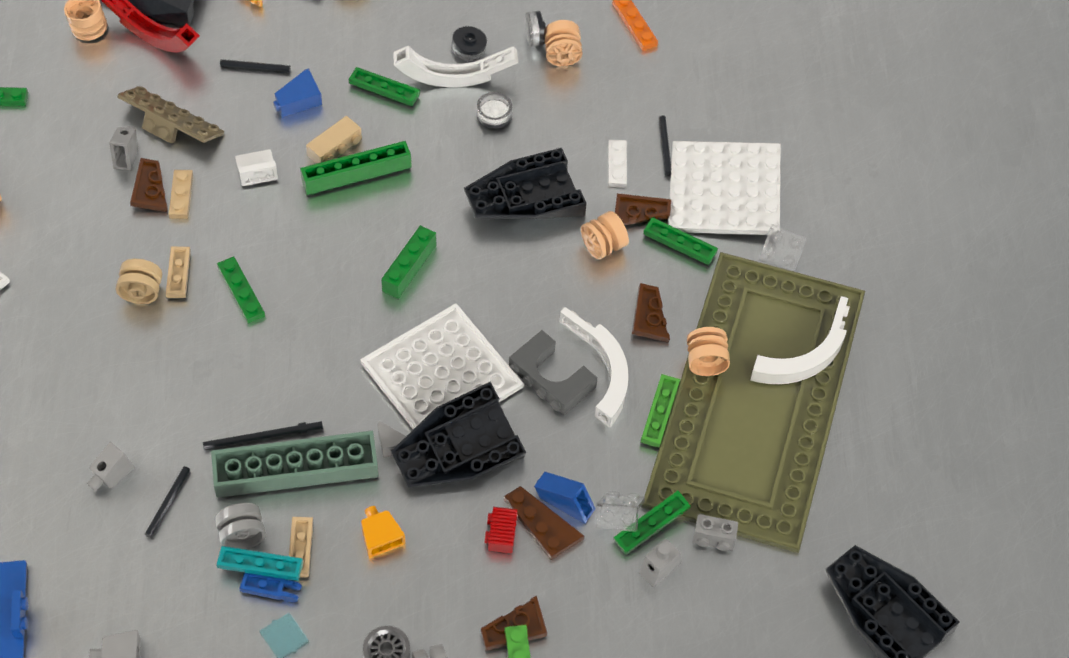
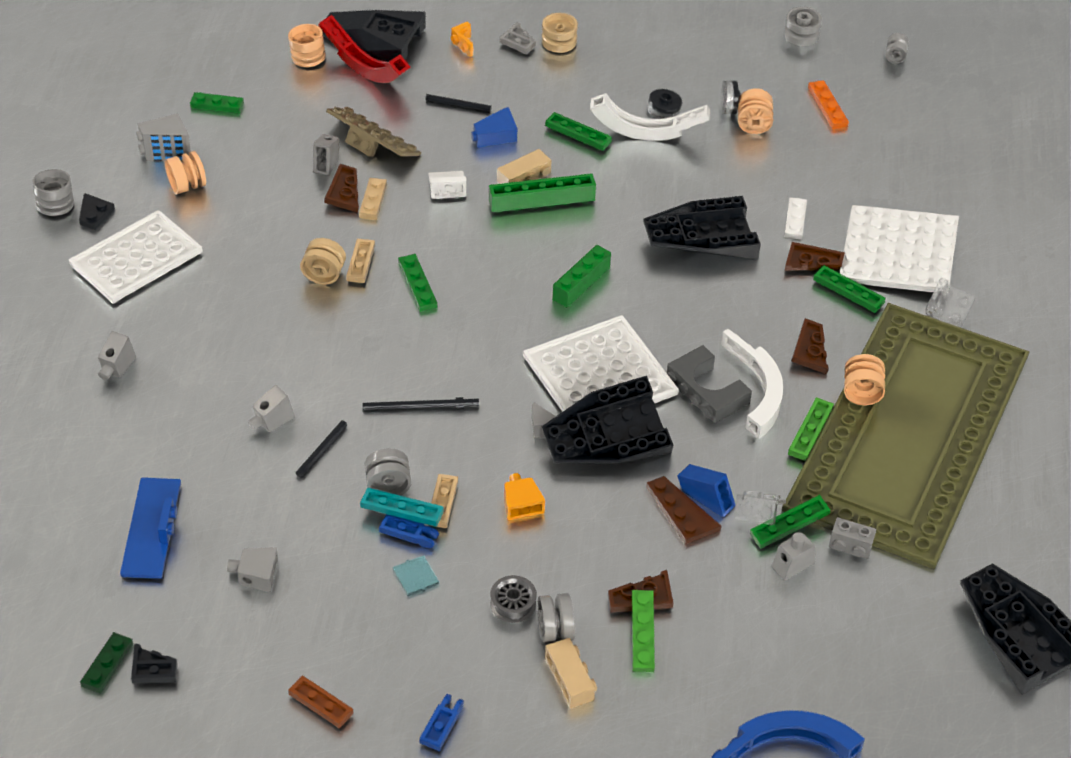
camera: 10 degrees right, 10 degrees down
sand green brick [211,430,379,498] -> none
clear piece [477,92,512,128] -> none
red brick [485,507,518,554] -> none
light nougat wheel [581,211,629,260] -> none
black bar [659,115,671,176] -> none
white arch [750,296,850,384] -> none

